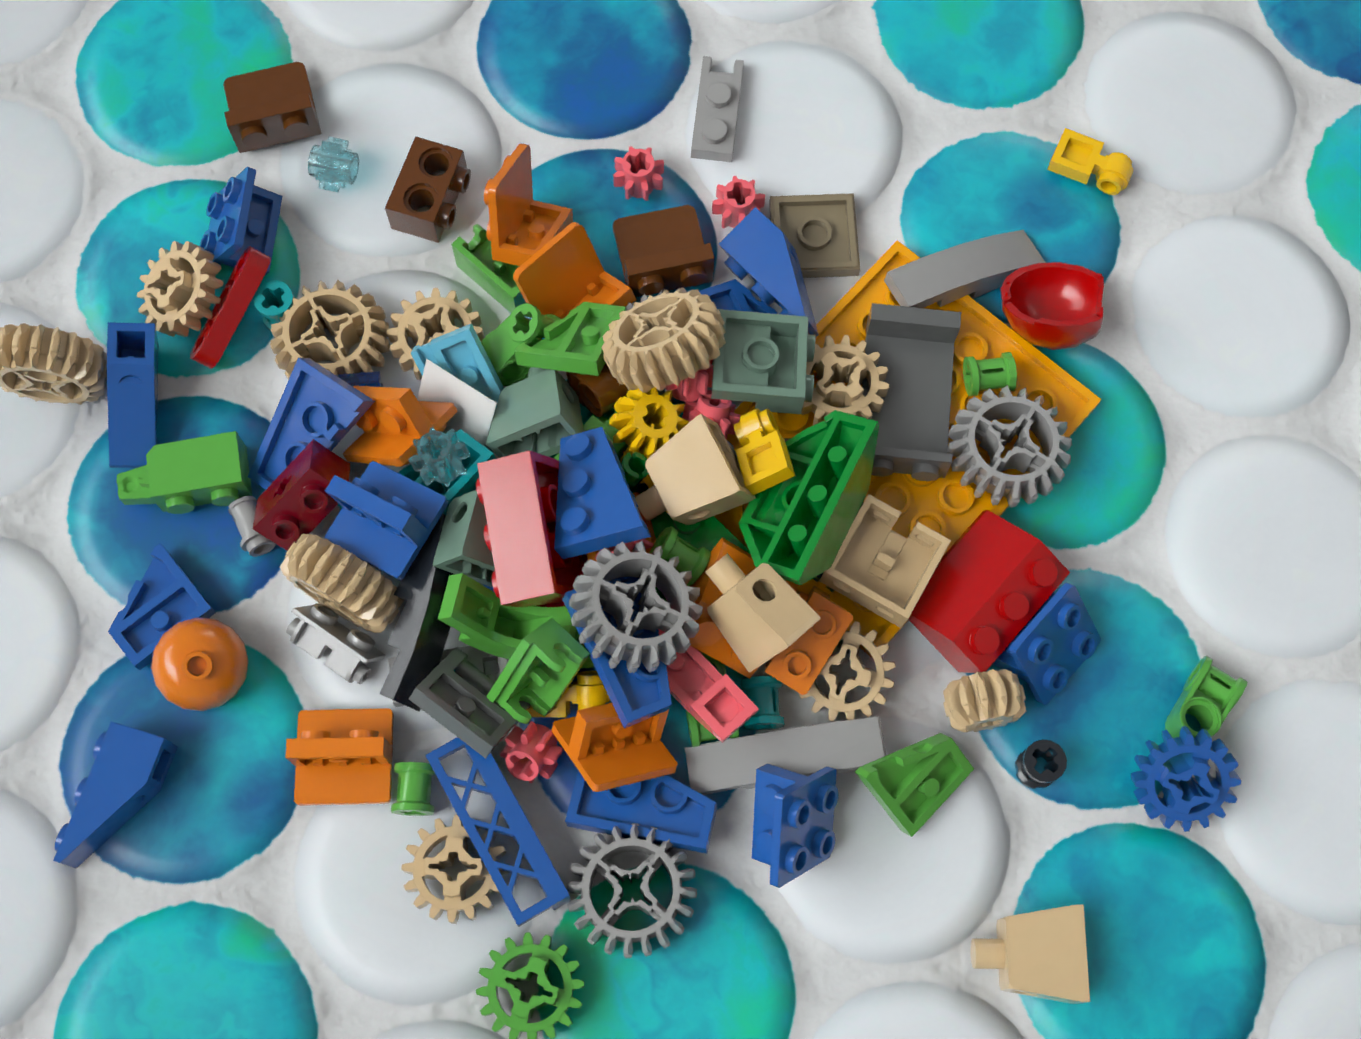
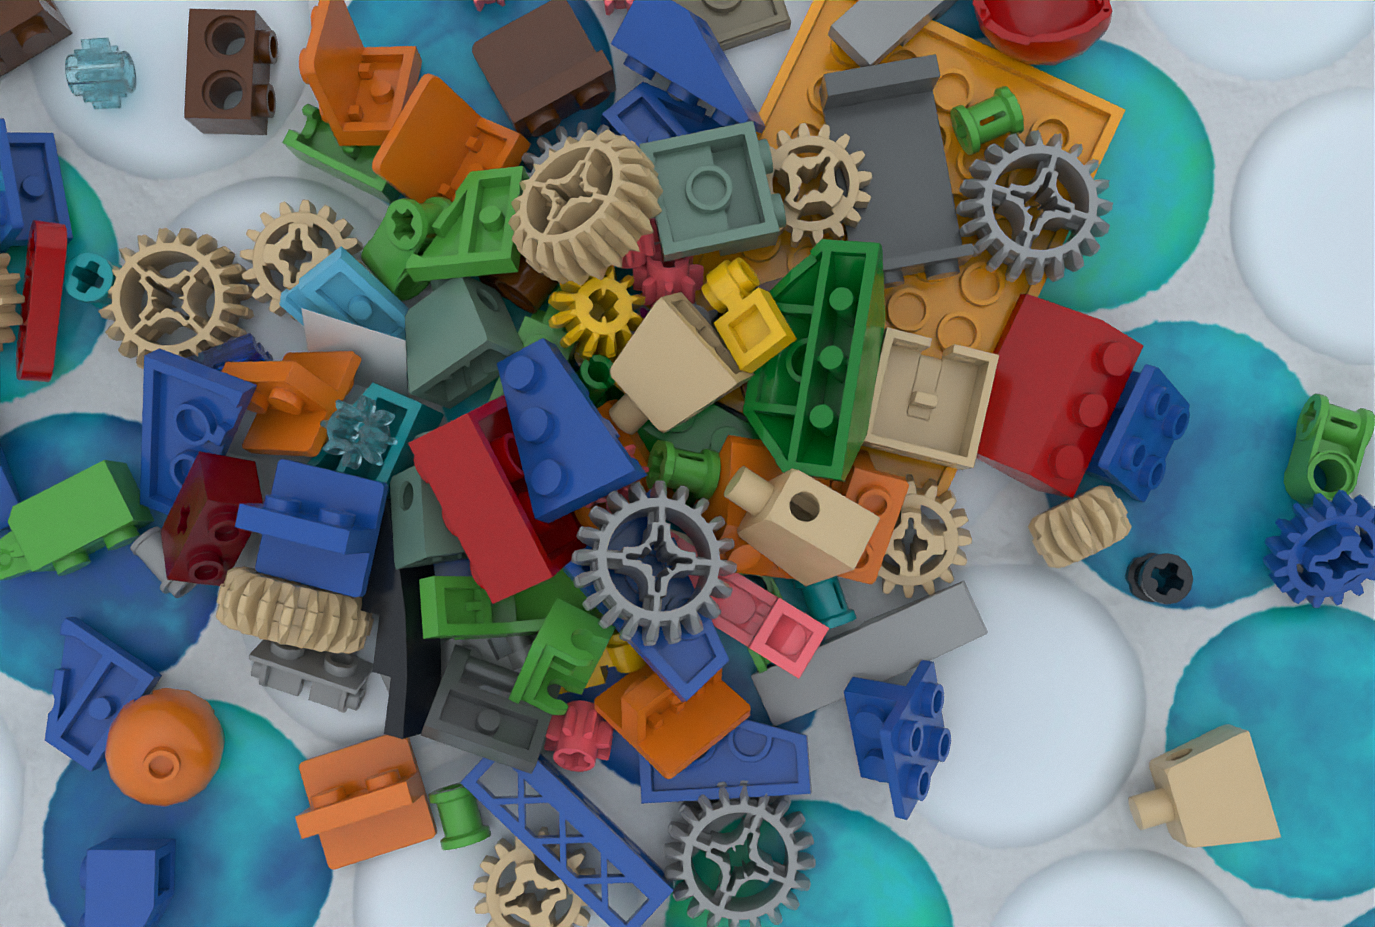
camera: 10 degrees left, 15 degrees up
bright green wing [855,733,974,837] -> none

